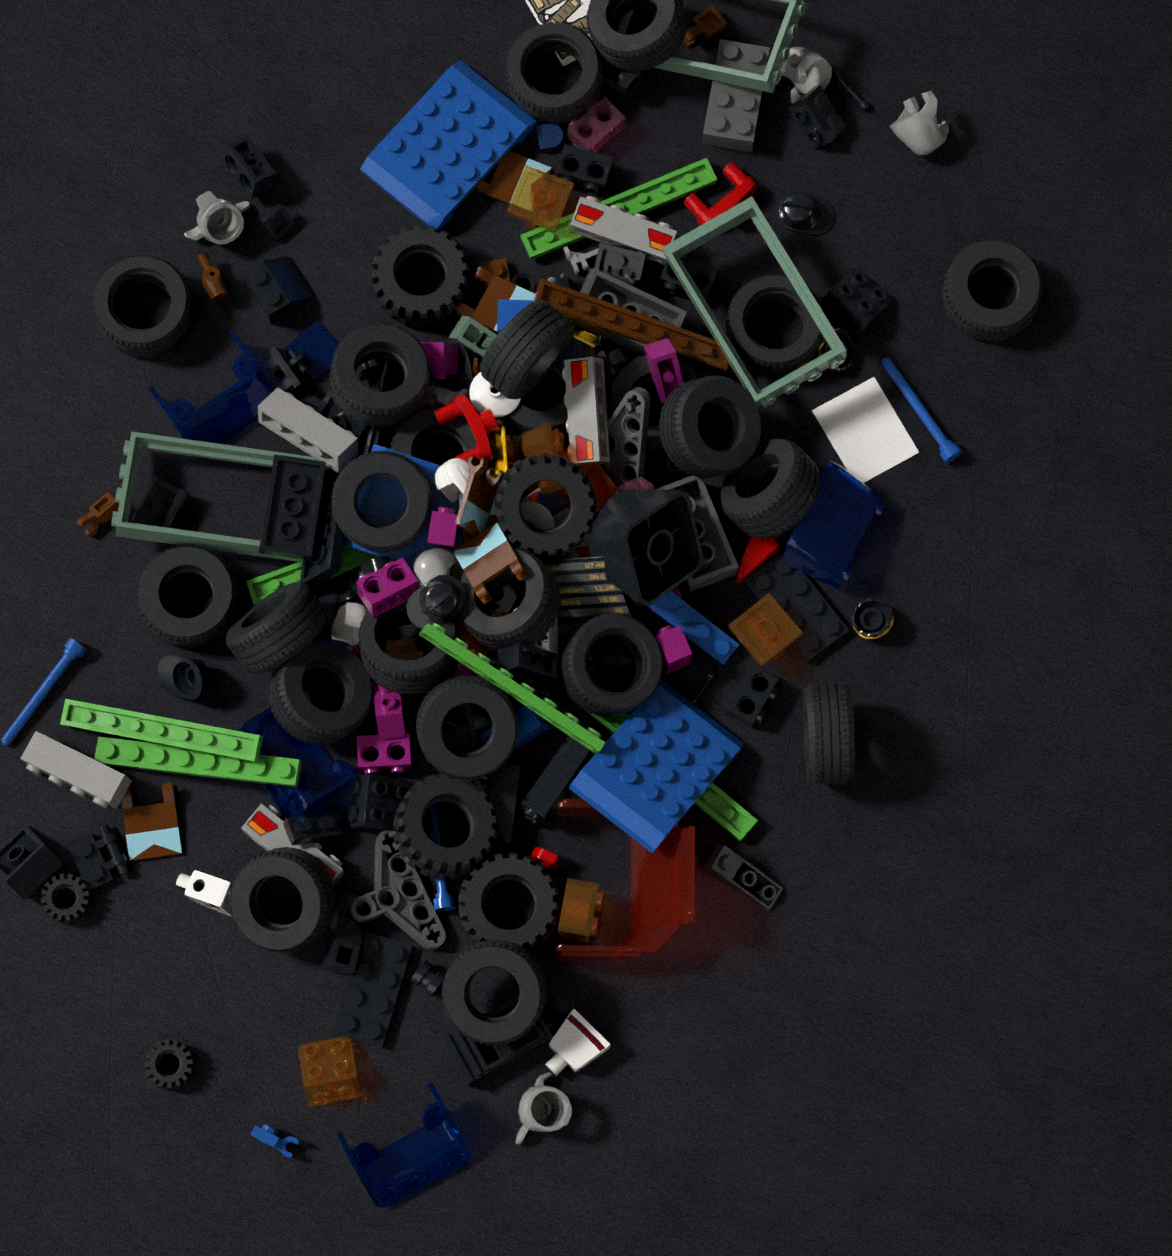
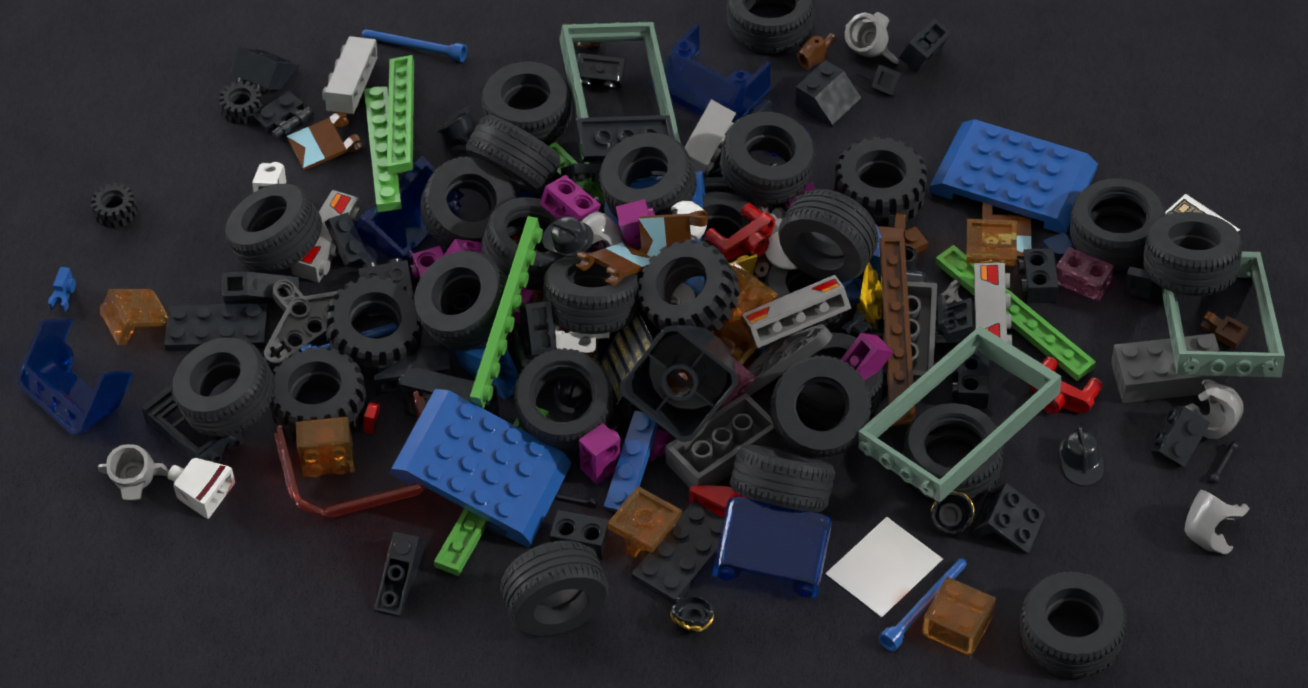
camera: 75 degrees right, 25 degrees down
none -> clear orange brick [922,577,996,656]

